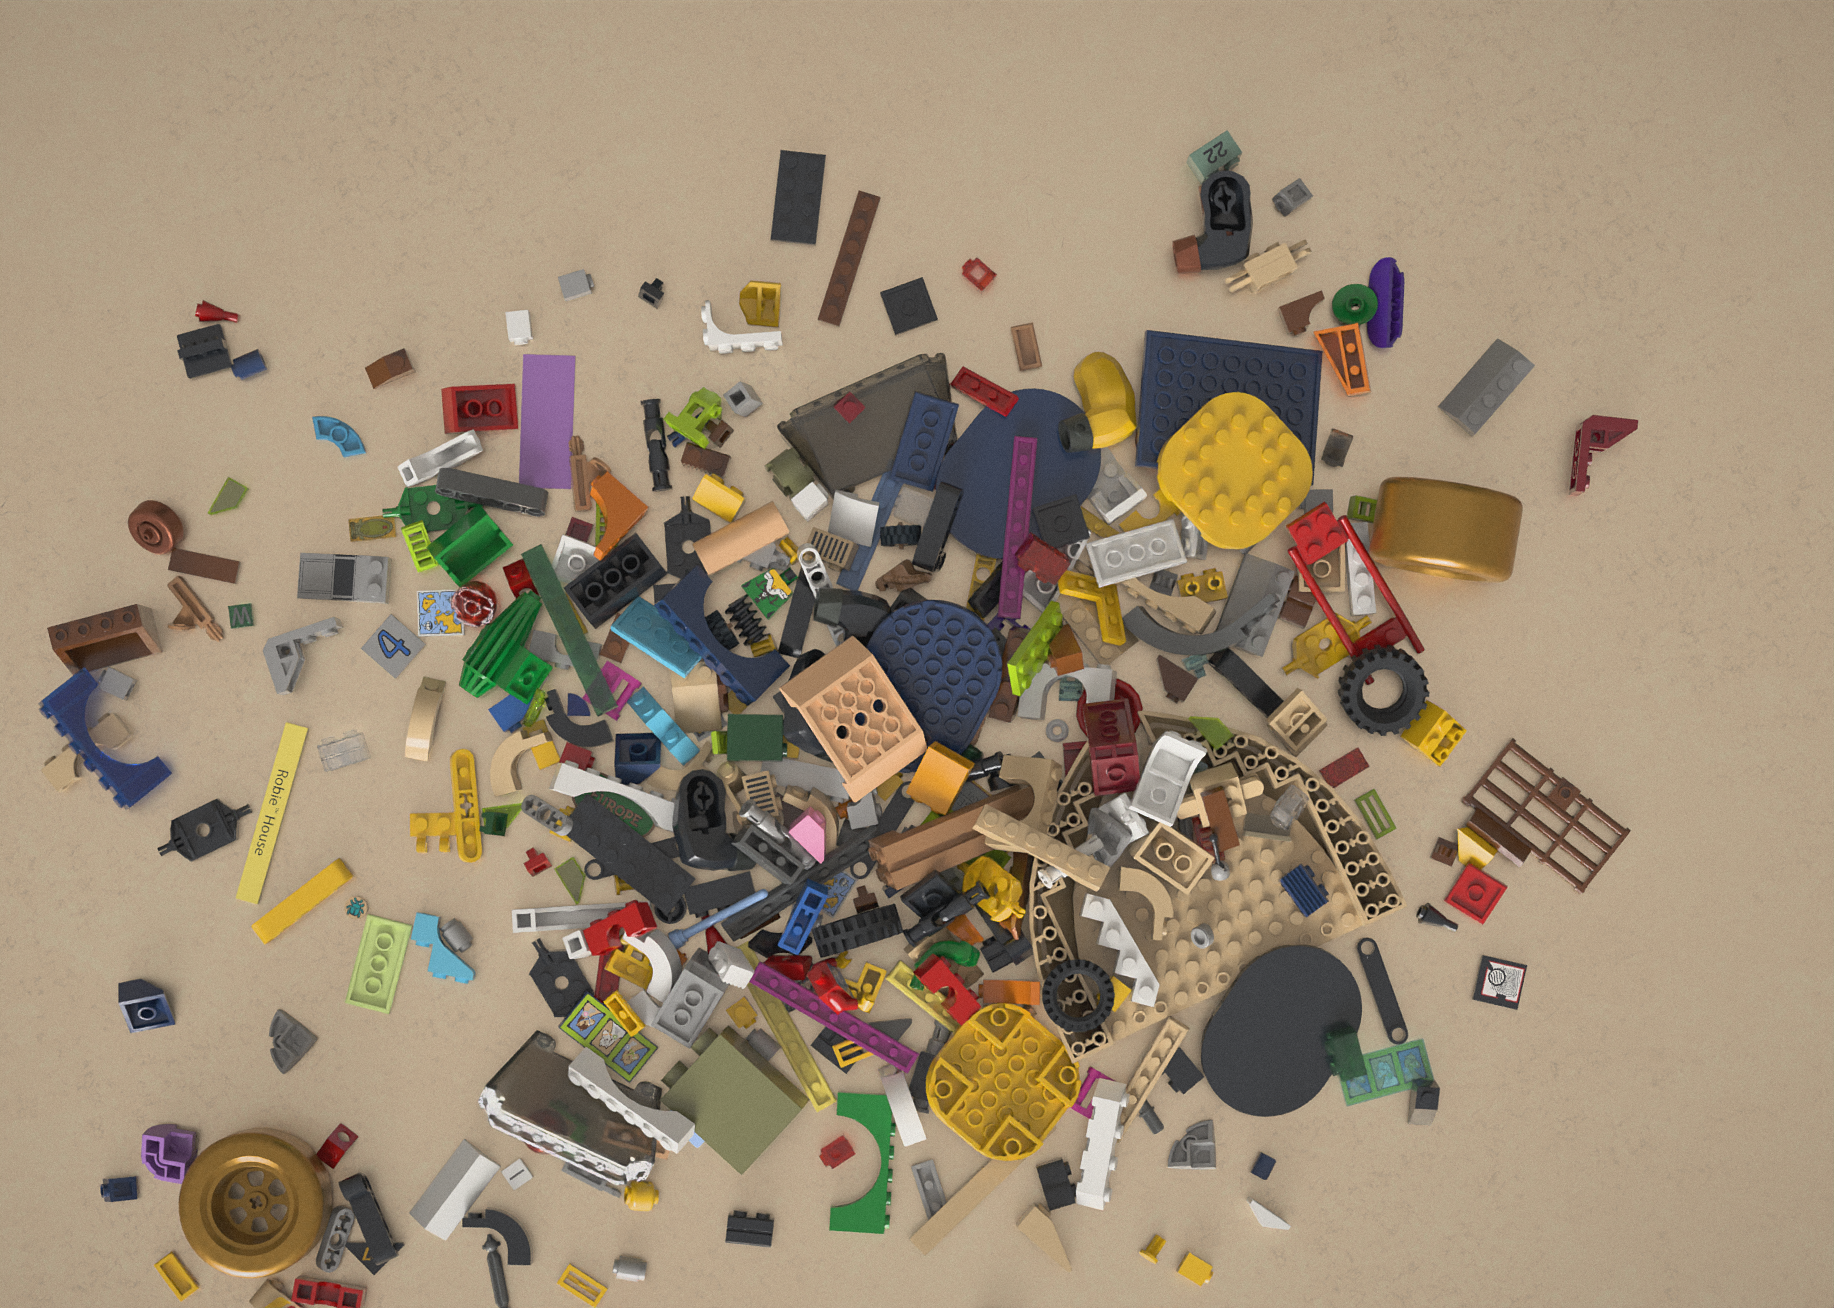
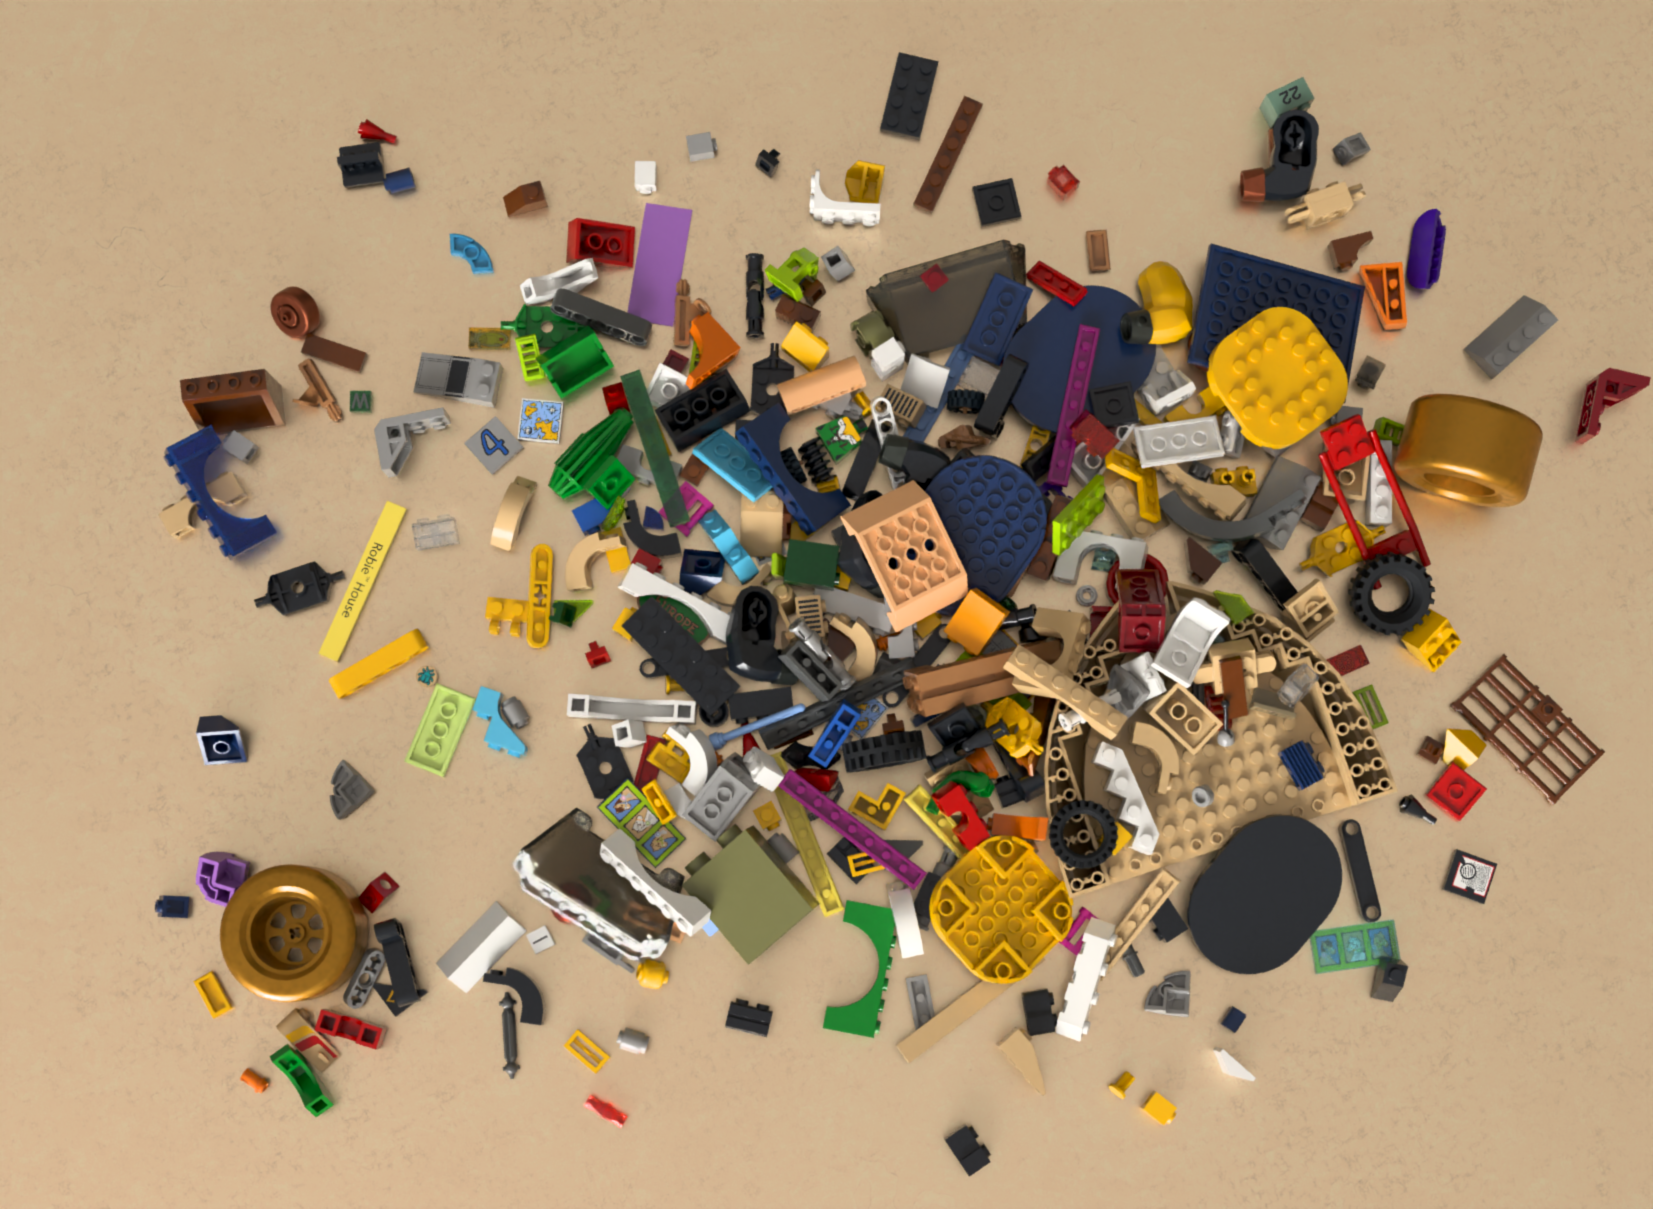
camera: 10 degrees right, 5 degrees down
olive tile [208,477,249,515] -> none
clear red cylinder [451,581,498,627] -> none
light grey beam [521,795,573,836] -> none
olive tile [554,857,586,905] -> none
red arch [583,900,657,956] -> none
bright pink slope [789,806,826,864] -> none
red torso [807,951,875,1015] -> none
clear red brick [819,1134,856,1169] -> none
dark orange slope [1047,624,1084,676] -> none
clear green brick [1324,1026,1367,1082] -> none
green dish [1332,284,1378,325] -> none
reddish brown tile [1466,808,1531,867] -> none

